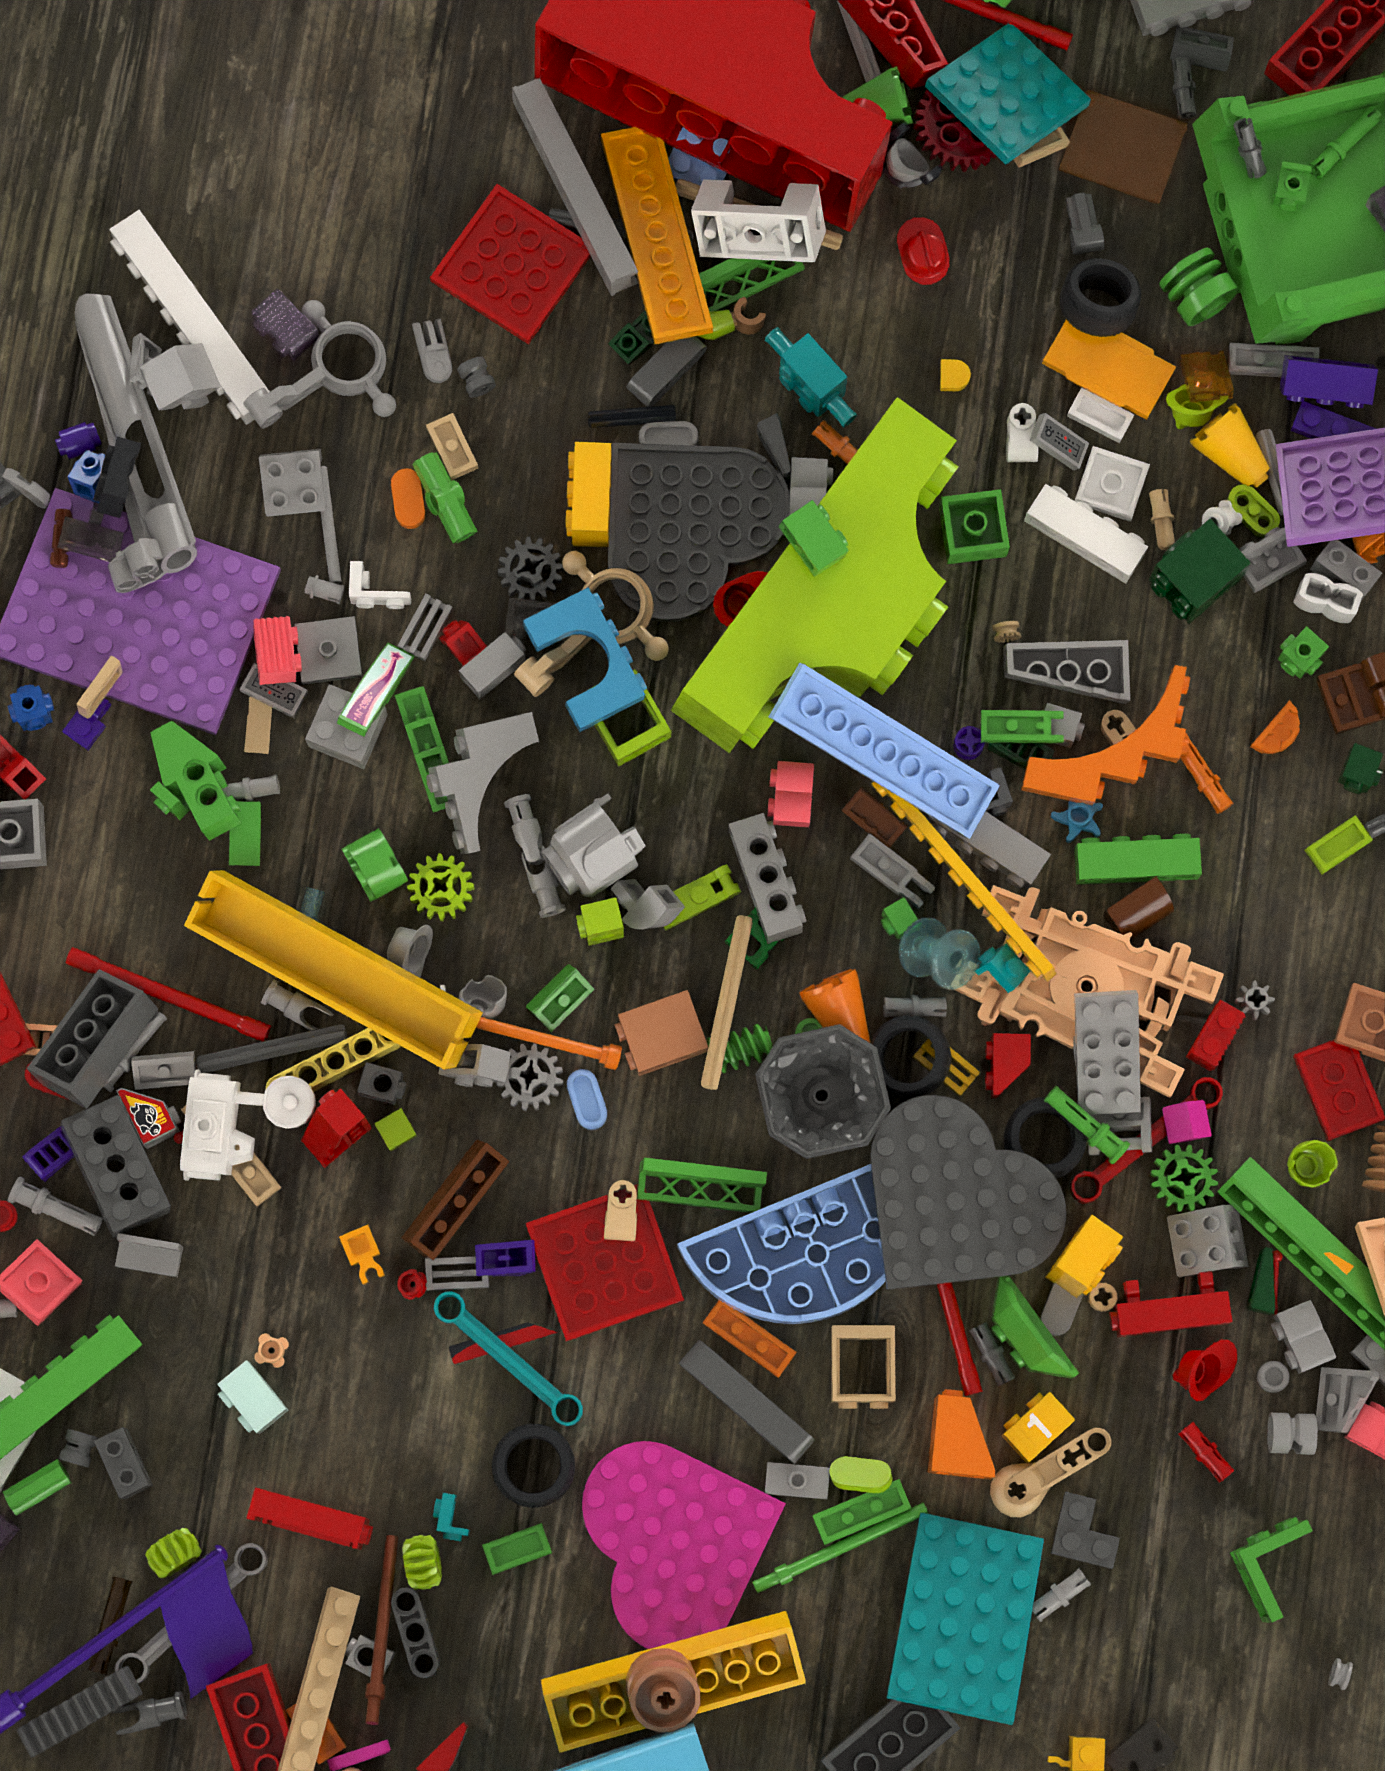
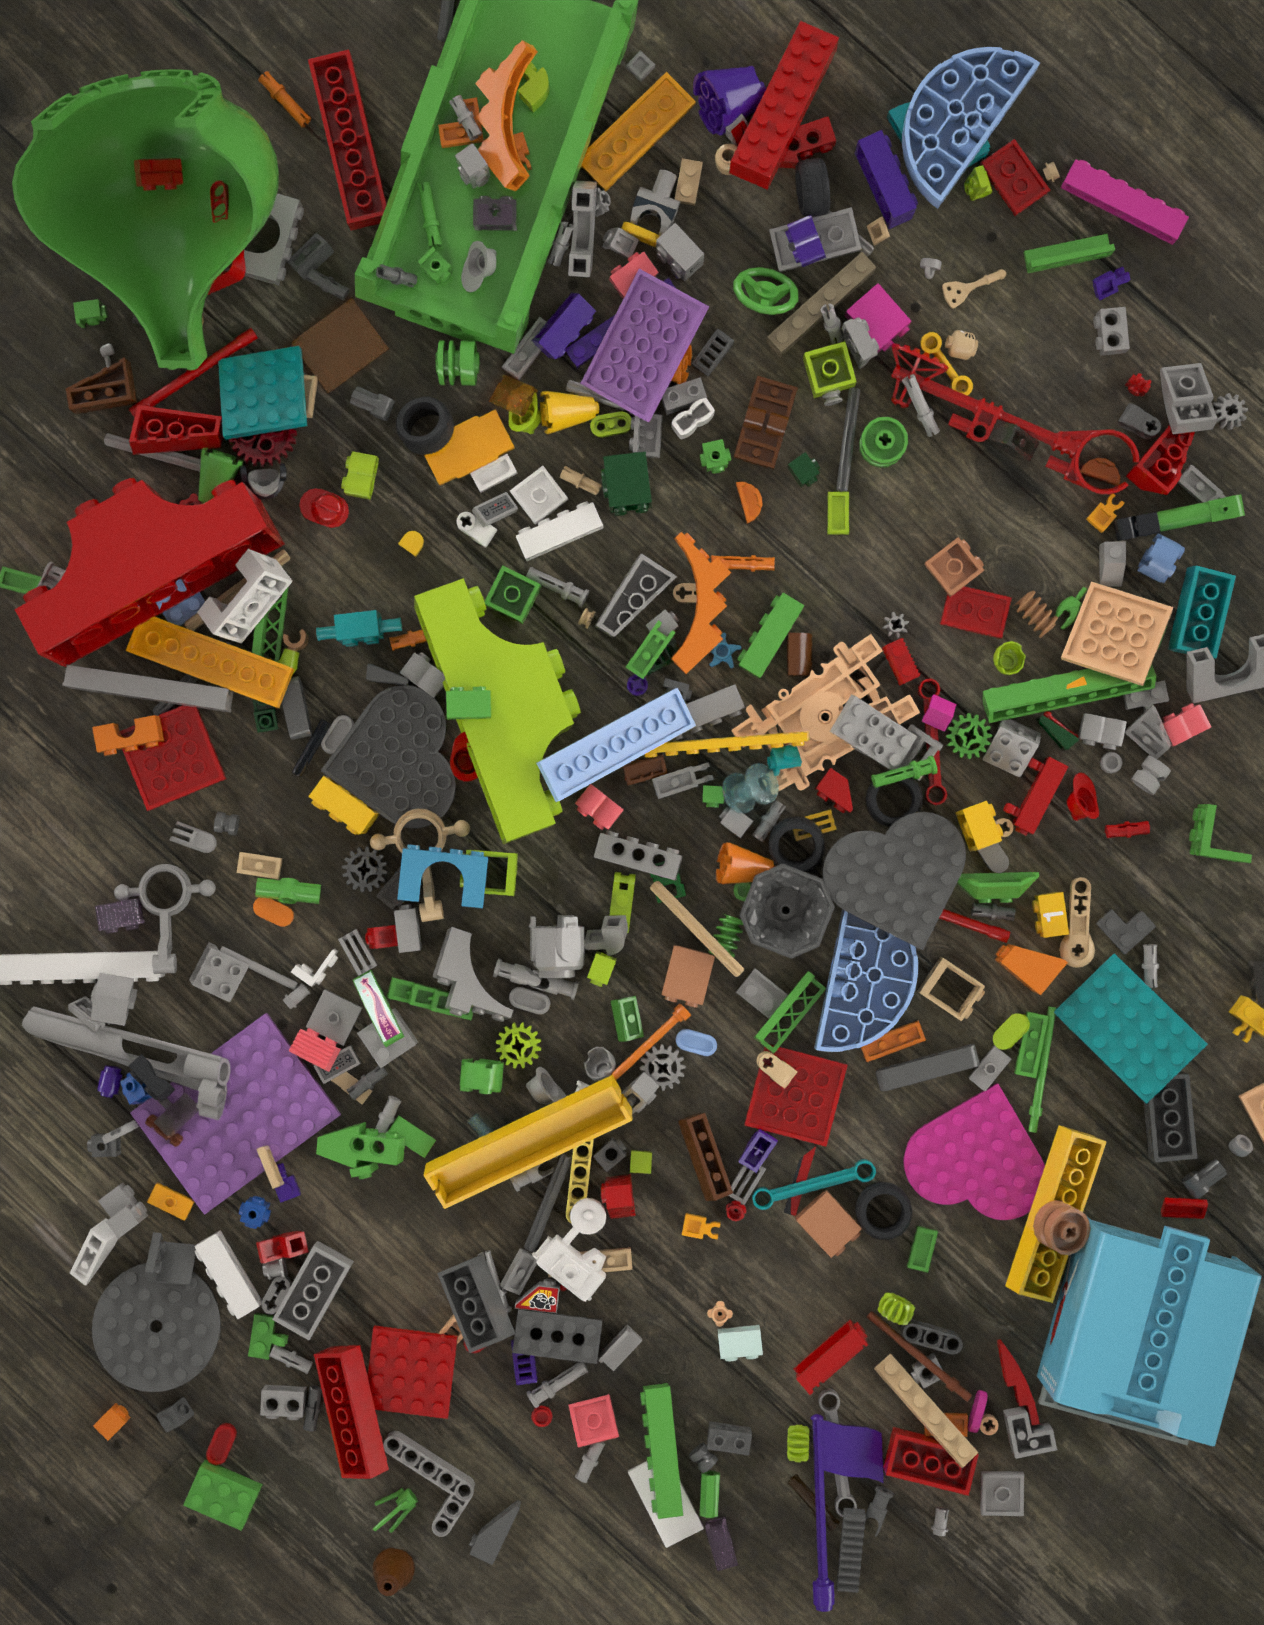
camera: 50 degrees left, 10 degrees up
red piece [66,947,271,1042] -> none
teal bracket [433,1493,470,1541] -> none
white brick [1202,500,1243,535] -> none
none -> orange arch [92,715,164,756]
none -> lime brick [341,451,379,500]
none -> dark grey pin [347,1065,388,1100]
none -> light grey piece [461,241,497,292]
none -> light grey tile [509,987,551,1014]
none -> light grey pin [526,567,589,608]
none -> light grey brick [719,806,753,838]
none -> light grey plate [736,968,788,1018]
none -> nougat brick [795,1188,862,1258]

